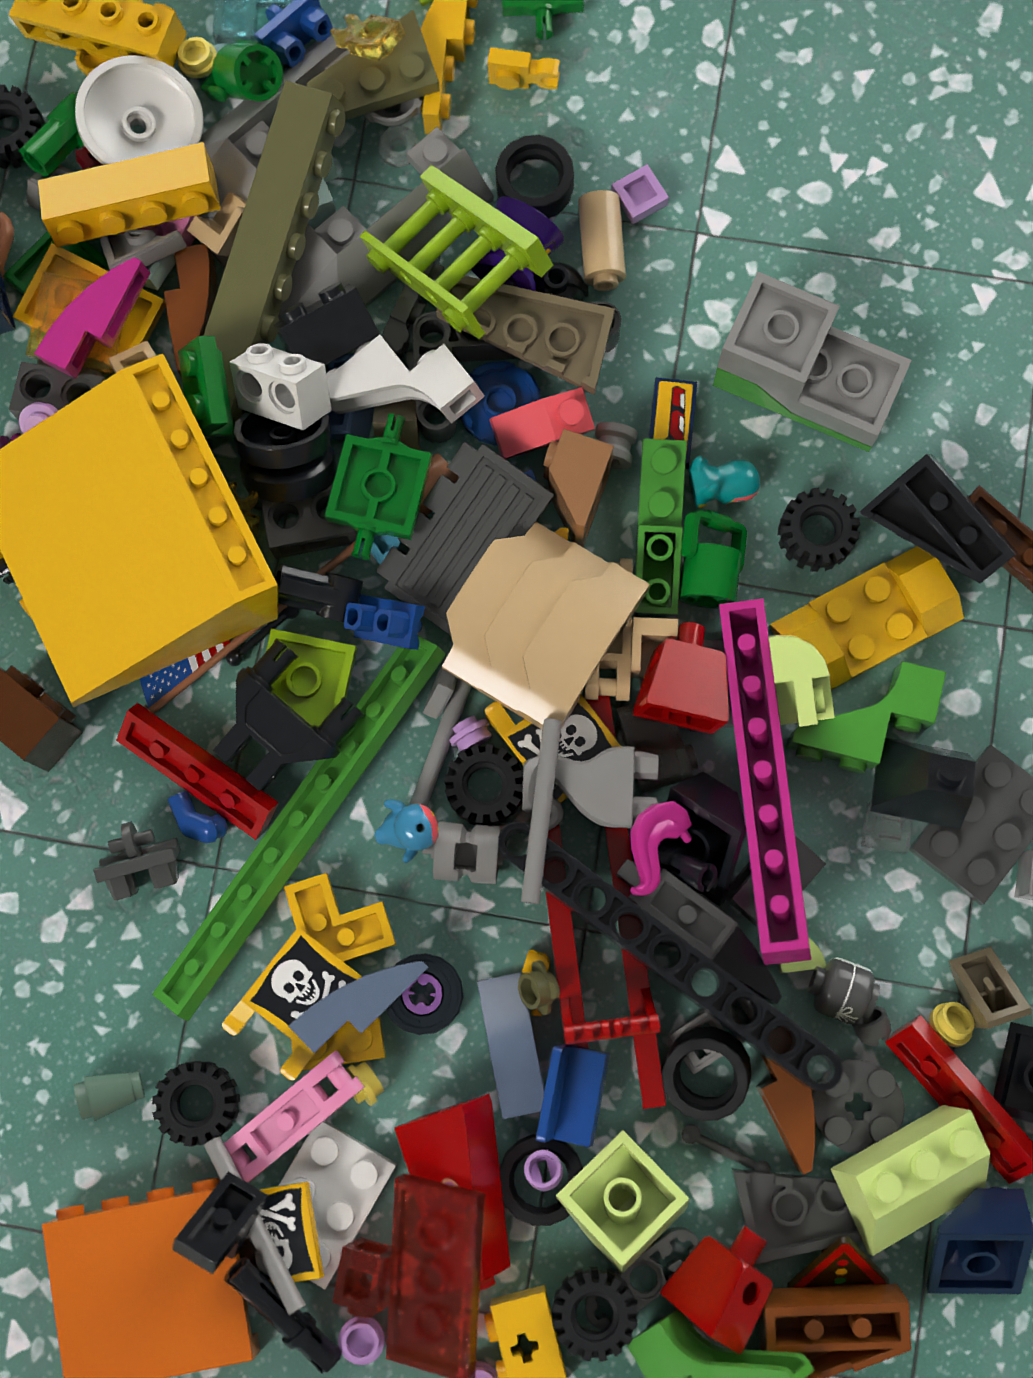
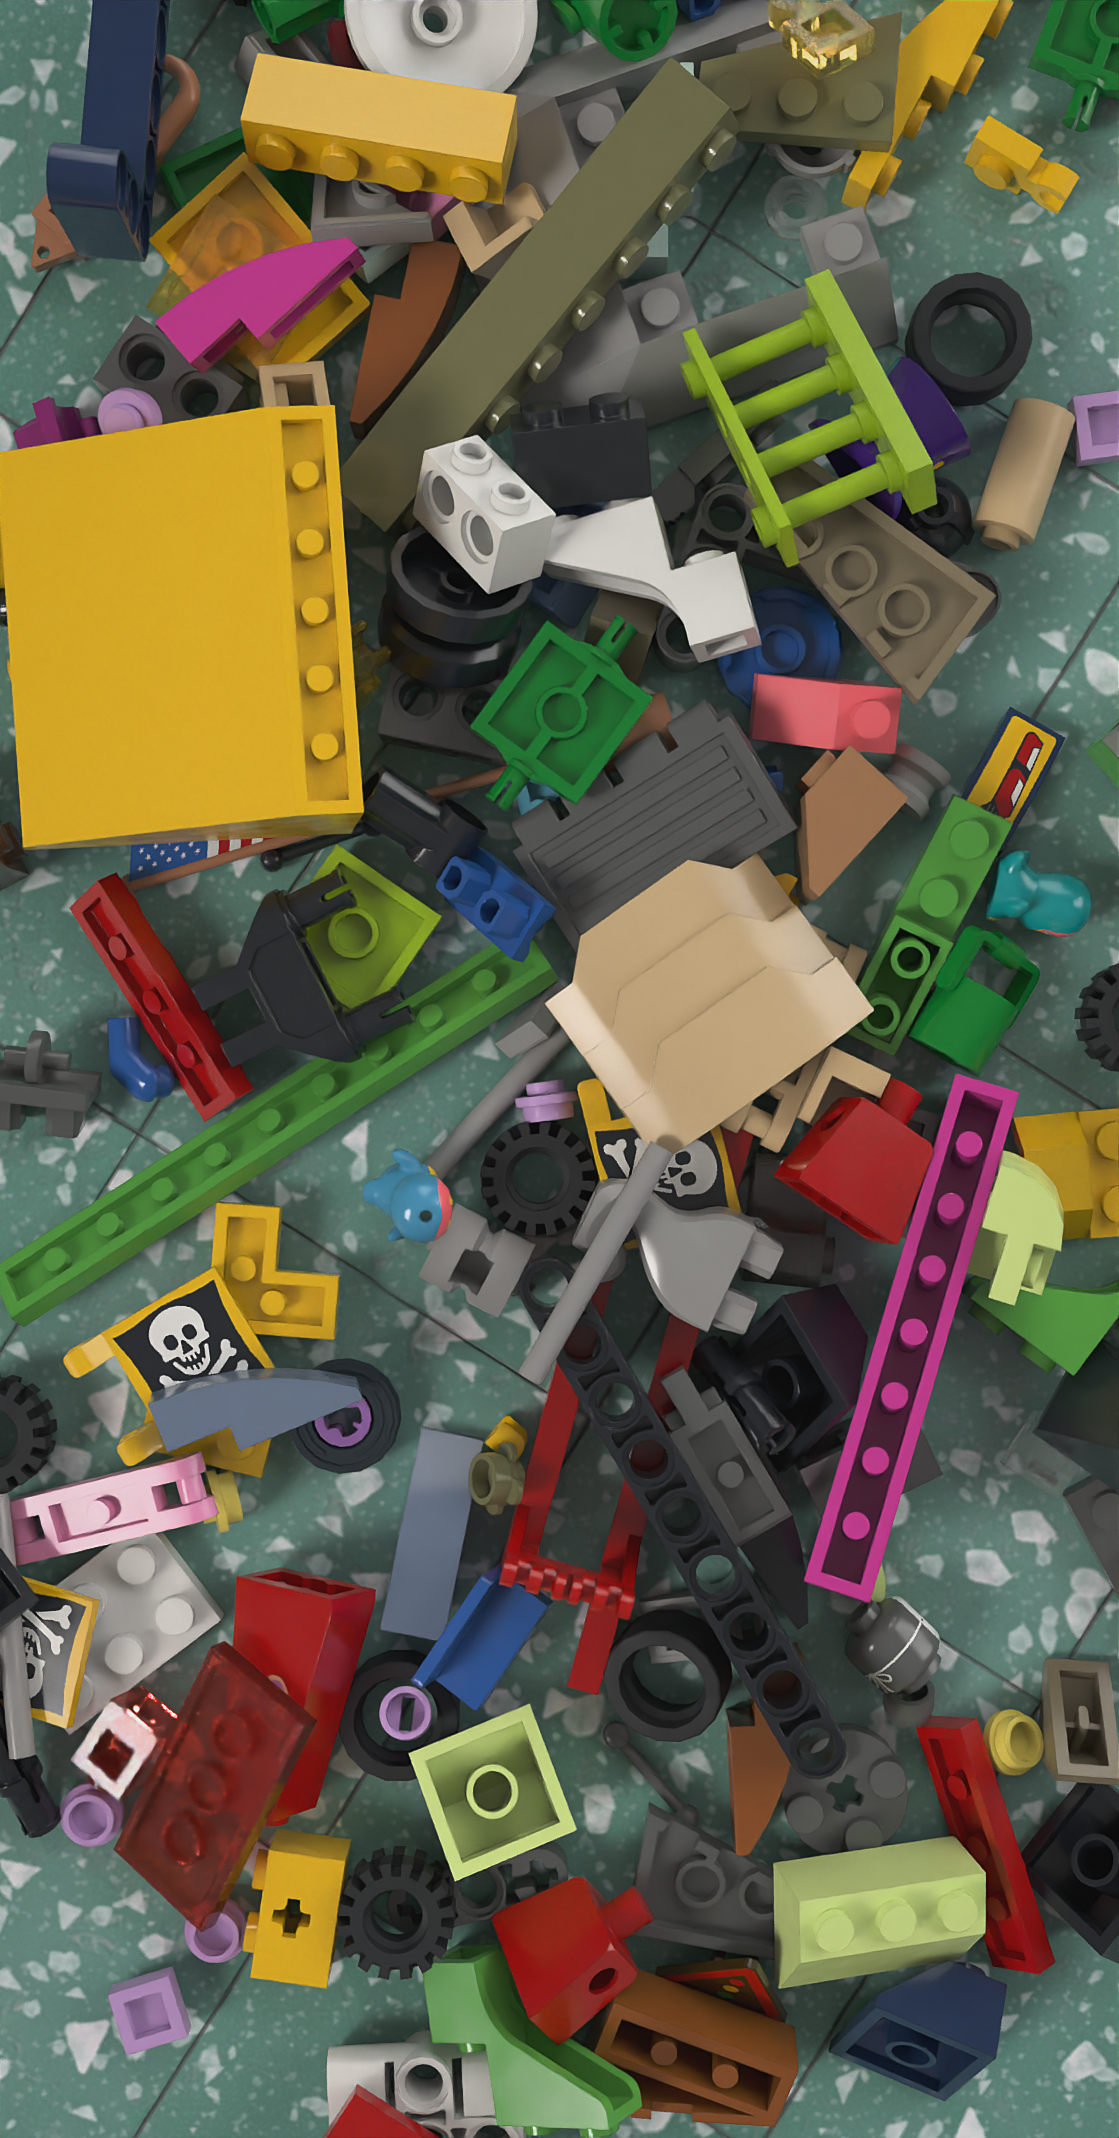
camera: 15 degrees right, 10 degrees up
green bracket [178,336,234,437] -> none
dark pink piece [630,801,692,896] -> none

